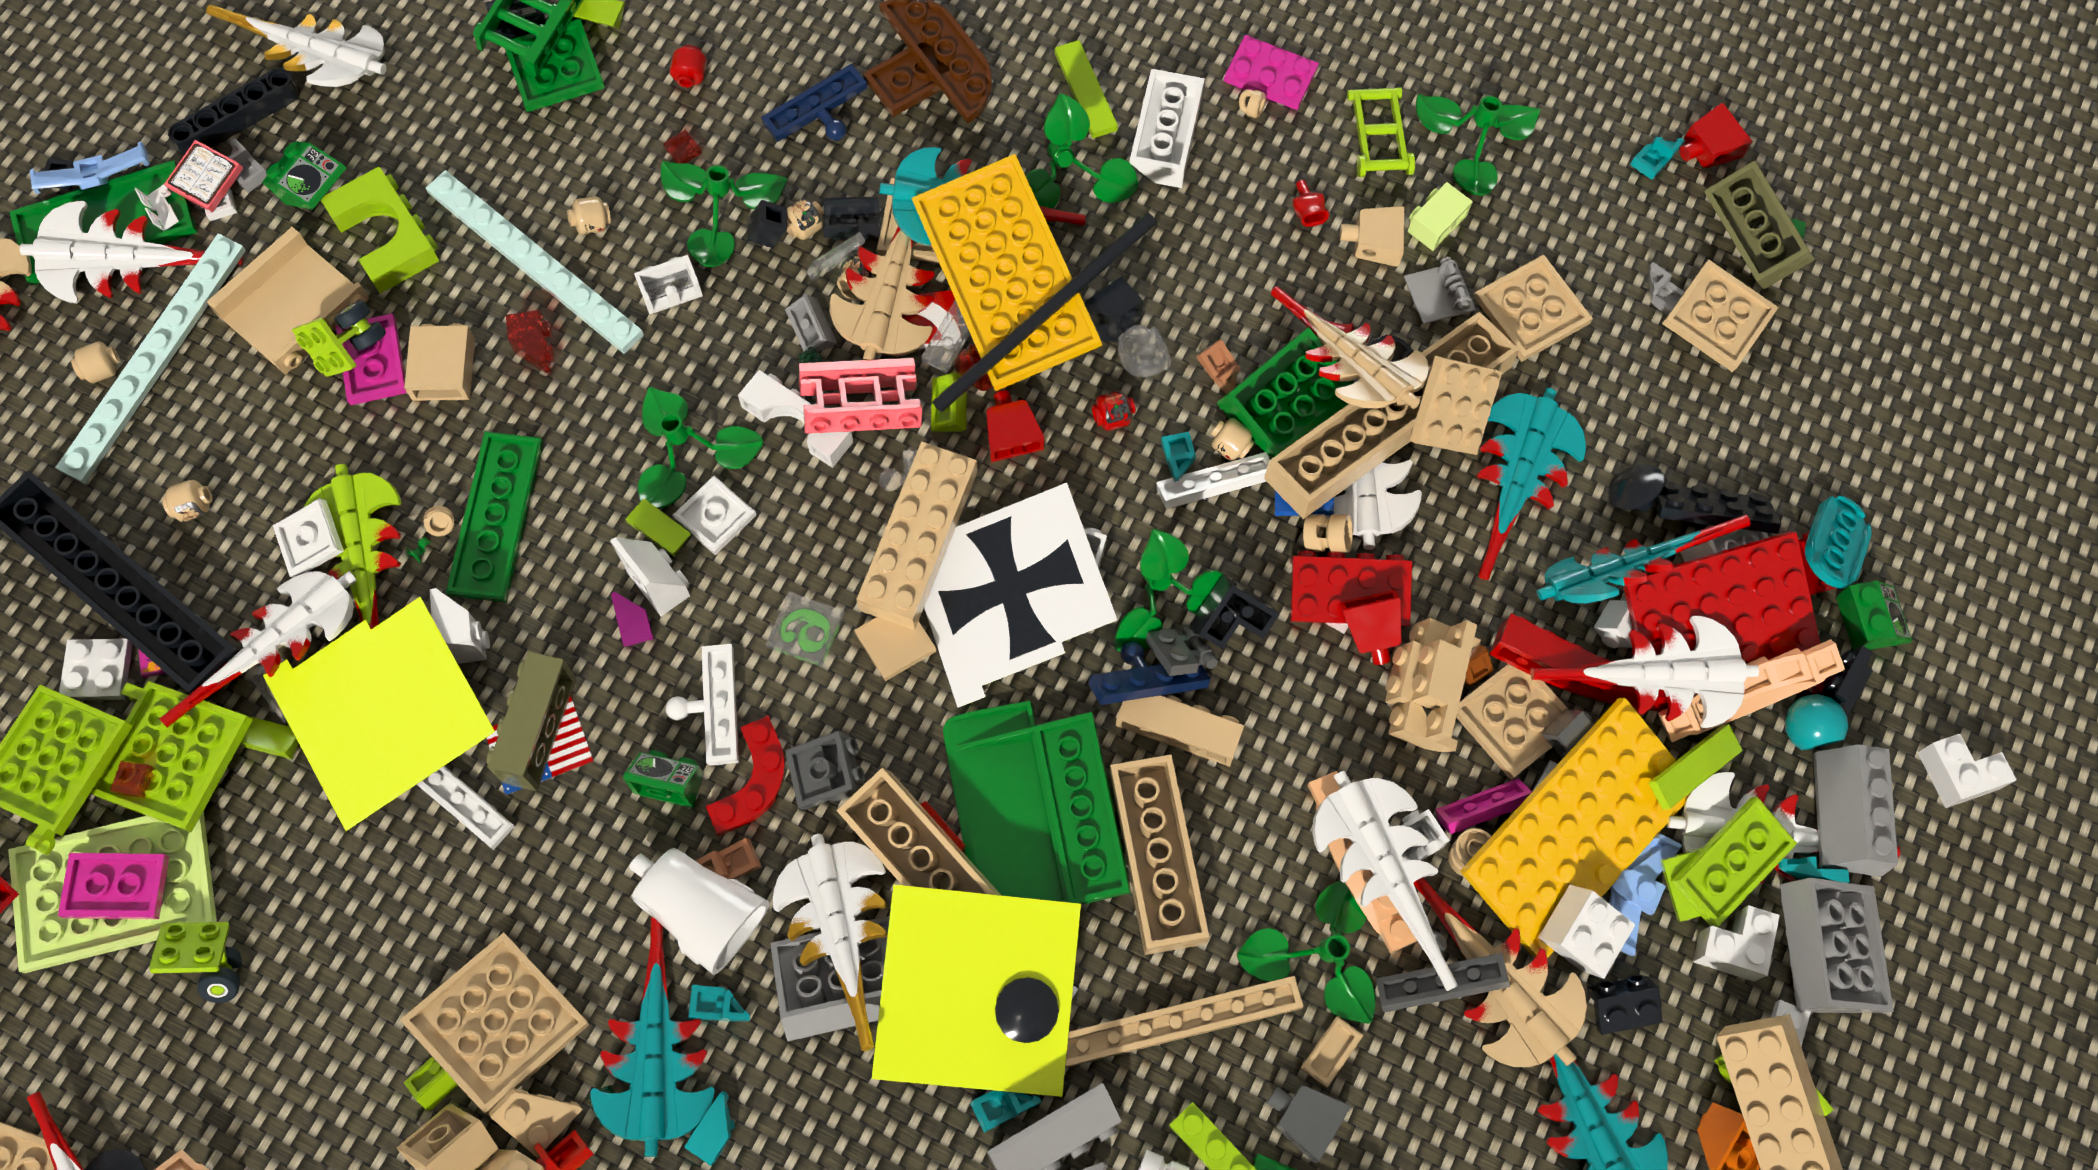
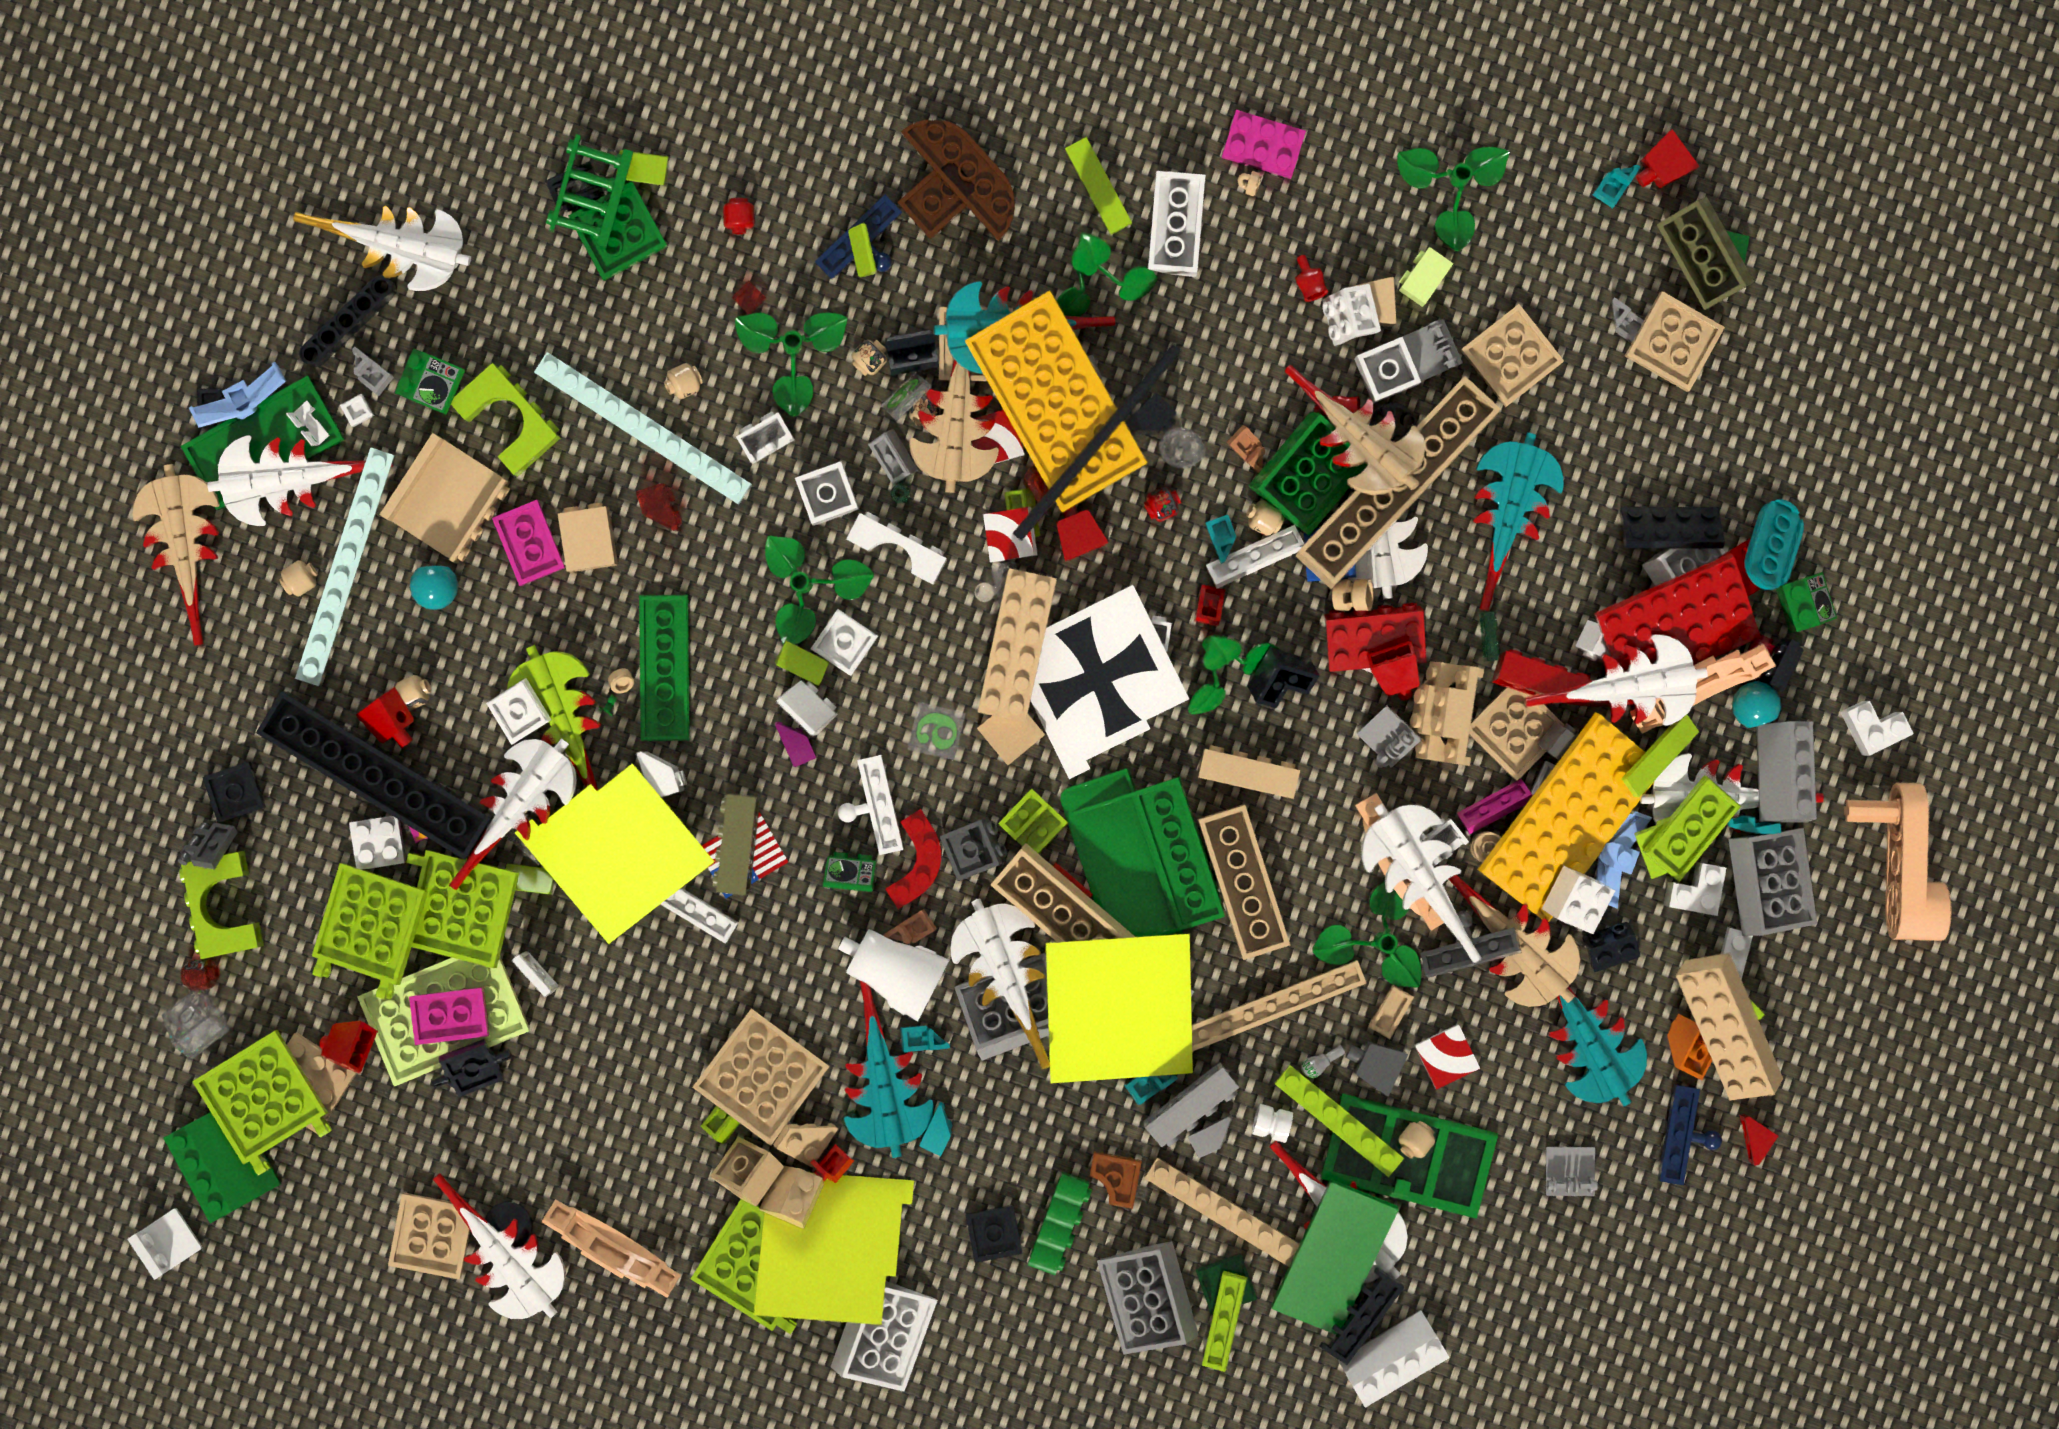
camera: 10 degrees left, 20 degrees up
clear red tile [110,761,155,798] -> none
lime plate [149,922,242,1003] -> none
tile [164,140,243,213] -> none
lime plate [292,300,386,377] -> none
black brick [747,200,787,248] -> none
coral fence [799,358,922,434] -> none
clear tile [922,300,970,373] -> none
black dish [995,977,1059,1043] -> none
dark blue plate [1088,641,1211,705] -> none
dark grey plate [1145,625,1218,676] -> none
lime piece [1347,88,1415,177] -> none
tan plate [1409,356,1503,455] -> none
dark orange tile [1464,644,1494,686] -> none
teal animal [1537,515,1751,604] -> none
black dish [1608,464,1667,512] -> none
none -> red torso [356,687,414,748]
none -> teal helmet [409,566,459,610]
none -> black plate [431,1039,512,1097]
none -> white tile [512,951,559,997]
none -> white brick [795,461,859,526]
none -> lime slope [848,223,877,277]
none -> tile [983,507,1037,562]
none -> lime slope [998,789,1068,854]
none -> red slope [1194,585,1225,626]
none -> light grey piece [1301,1045,1345,1079]
none -> white bracket [1323,284,1381,346]
none -> white brick [1354,337,1421,404]
none -> light grey hinge [1357,706,1422,768]
none -> tile [1414,1024,1480,1090]
none -> clear green plate [1479,611,1500,662]
none -> light nougat beam [1844,783,1951,941]

